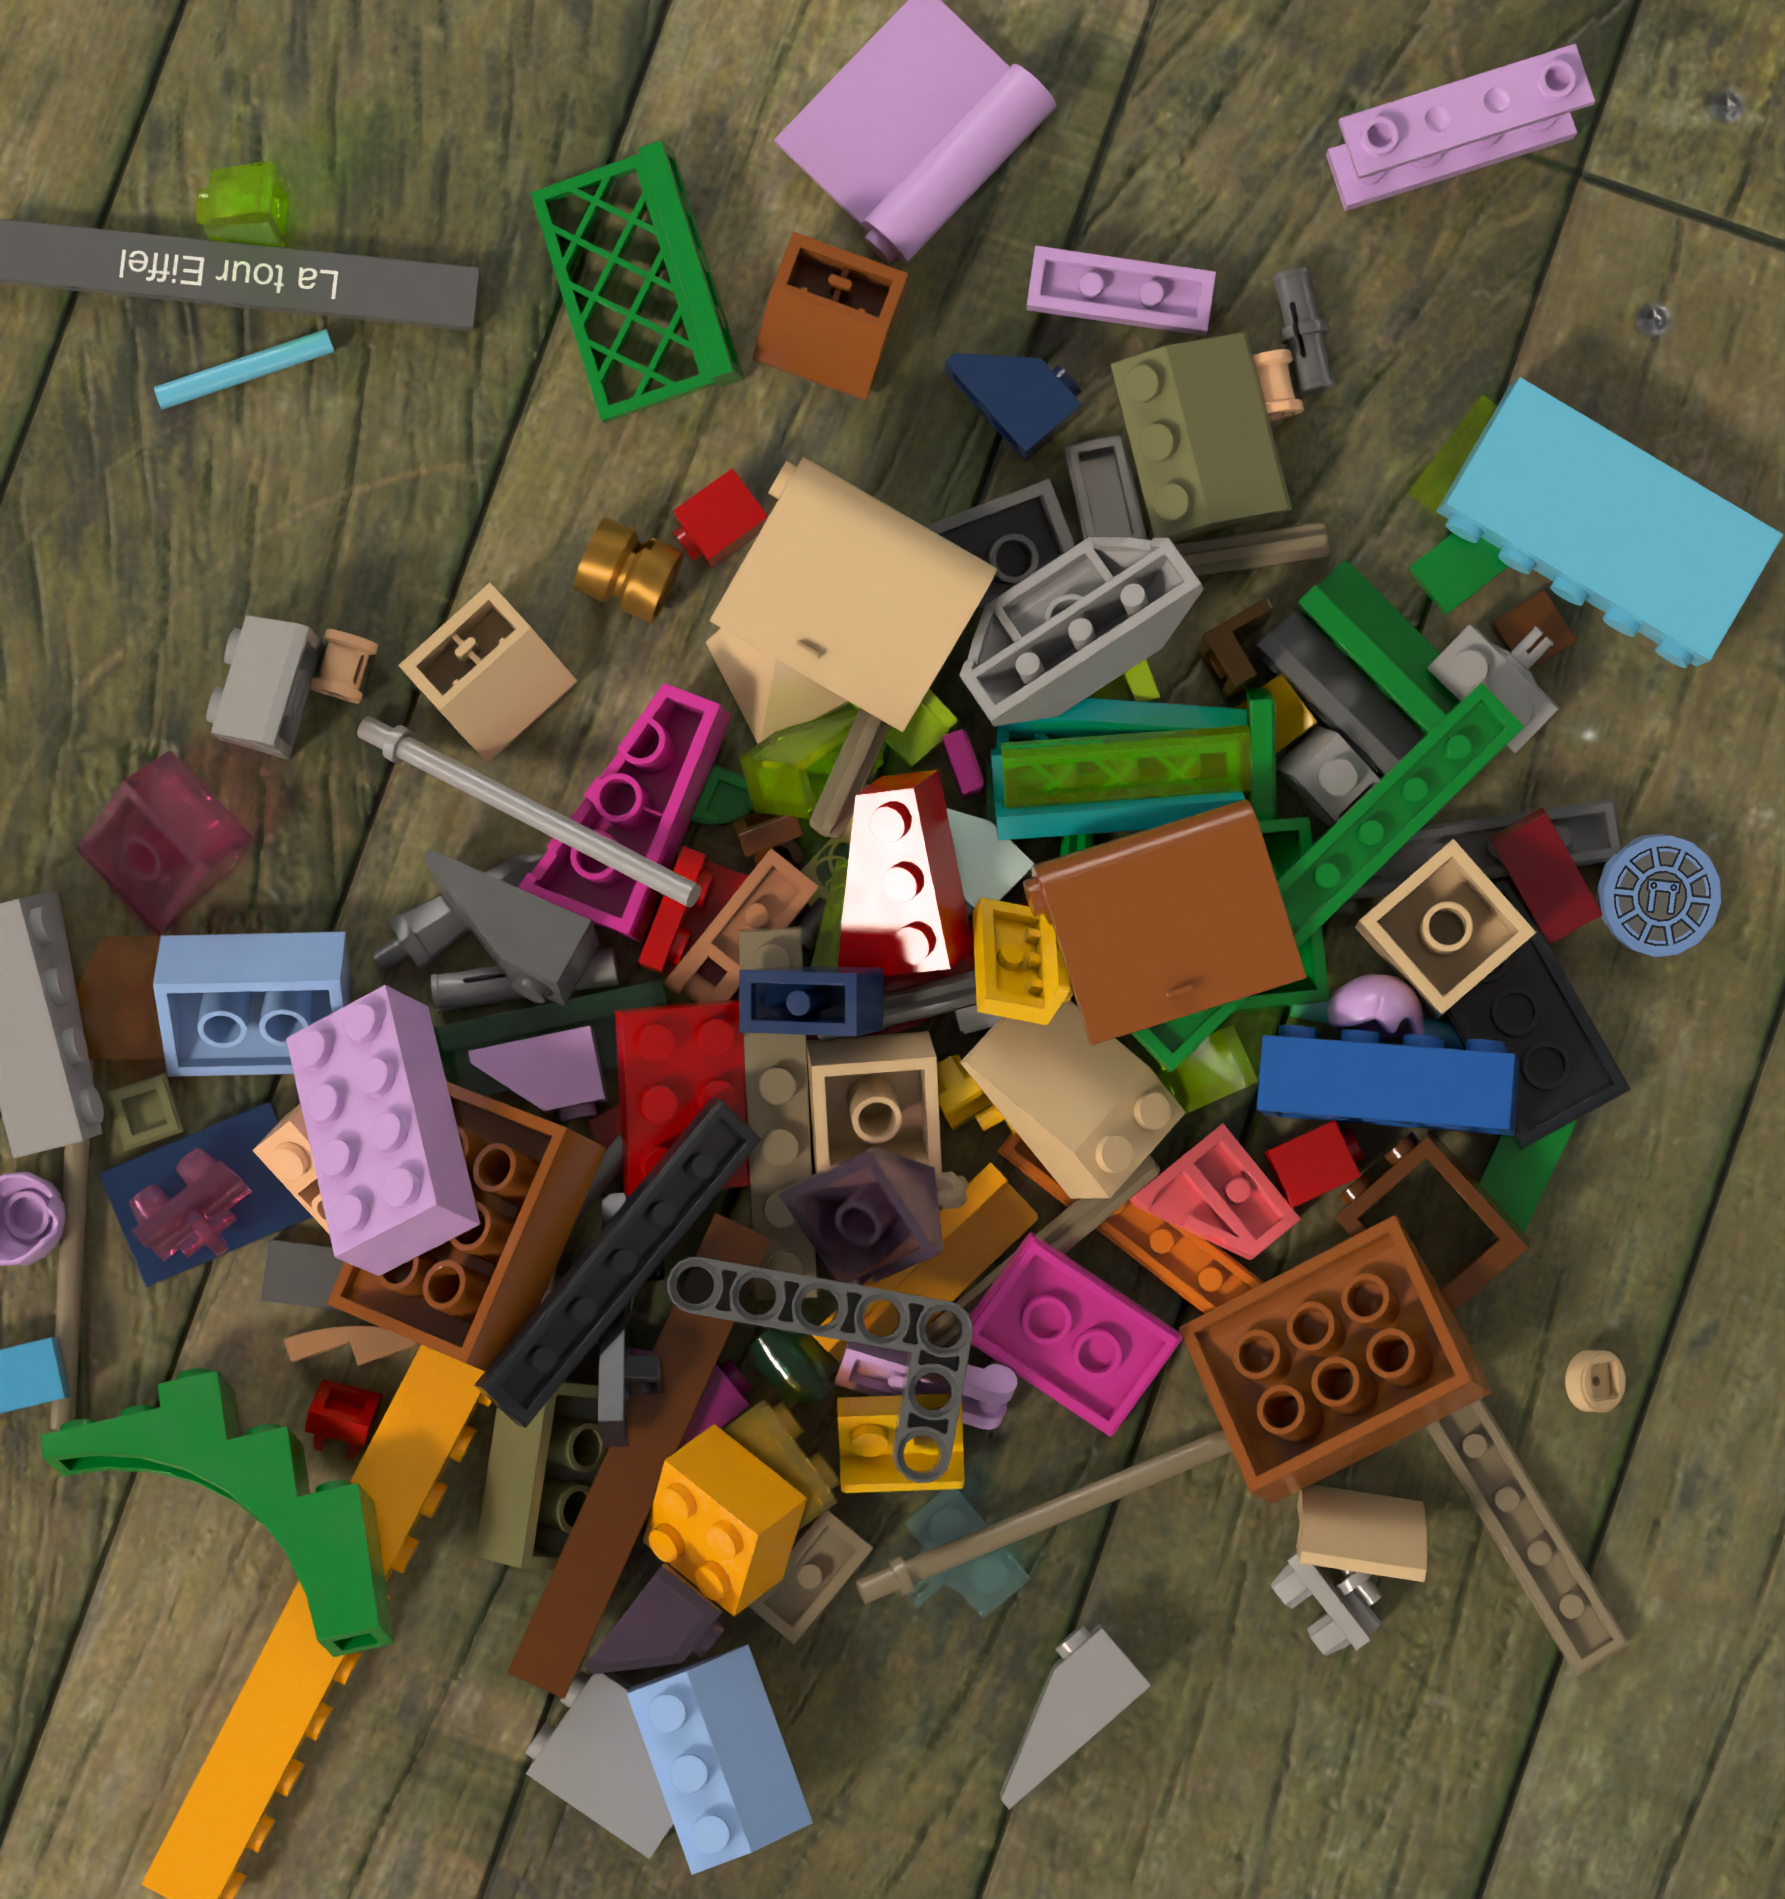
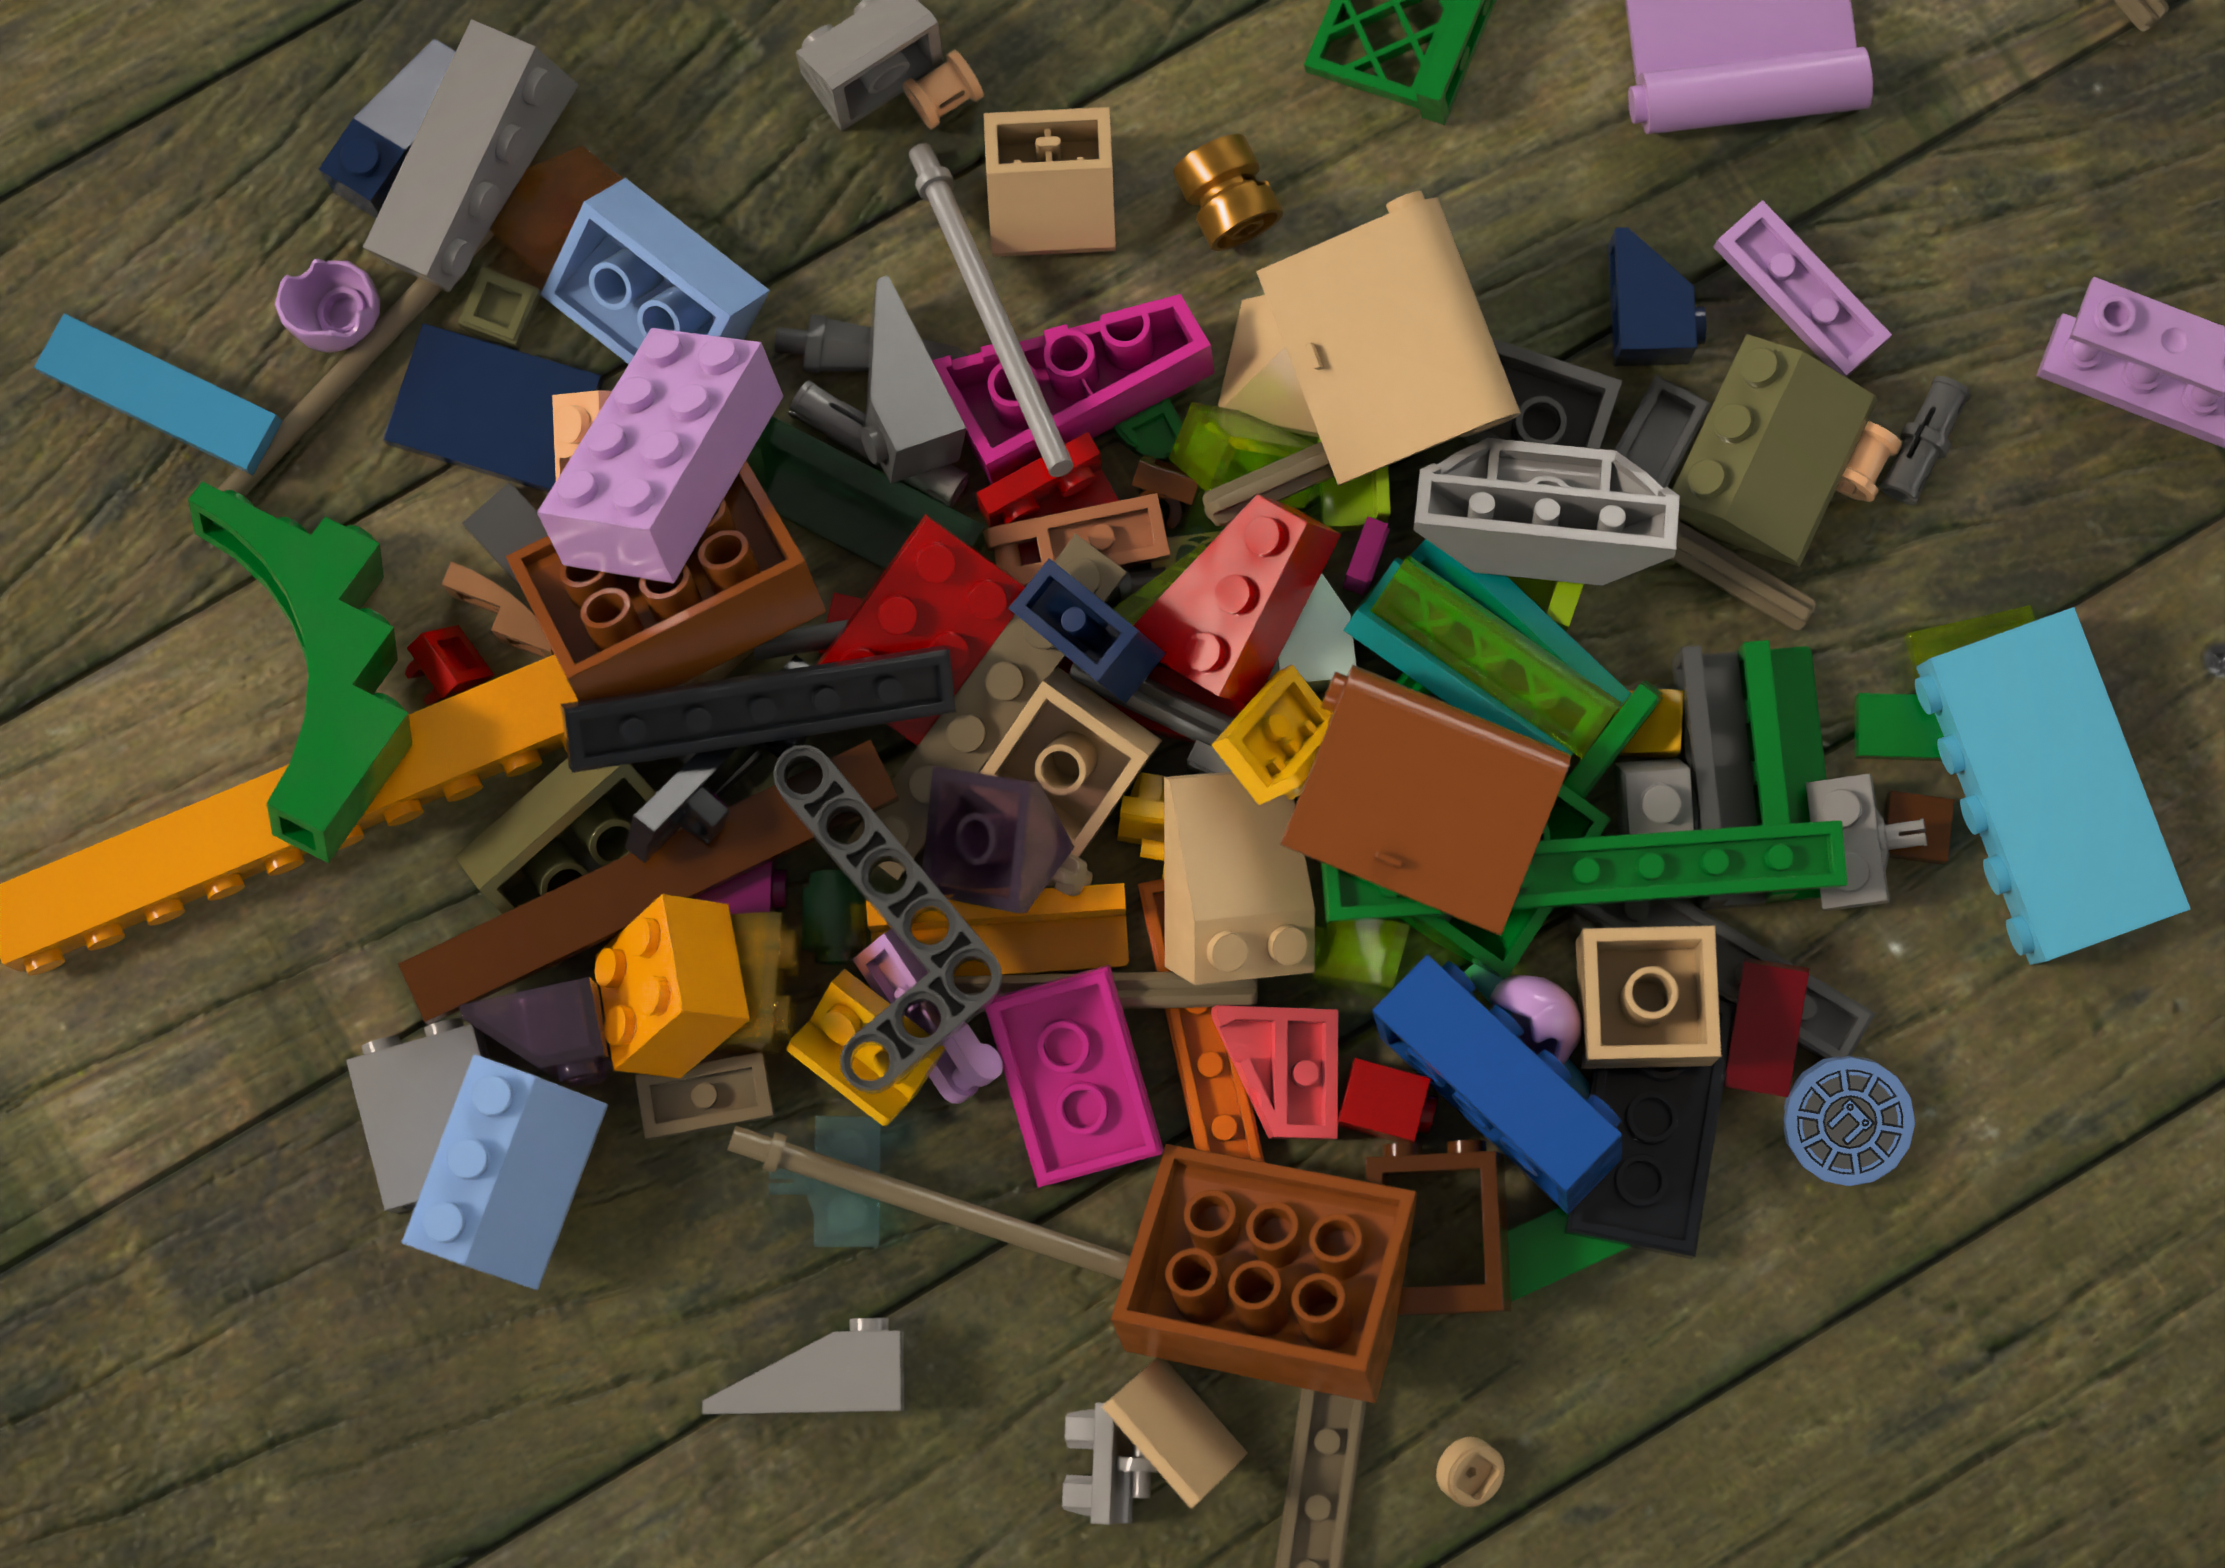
camera: 40 degrees right, 5 degrees down
clear pink slope [75,750,254,937] -> none
clear pink hips [129,1147,252,1261] -> none
lavender slope [468,1026,609,1122] -> none
red brick [672,468,768,569] -> none
dark orange slope [752,231,909,402] -> none
dark brown panel [1196,597,1274,703] -> none

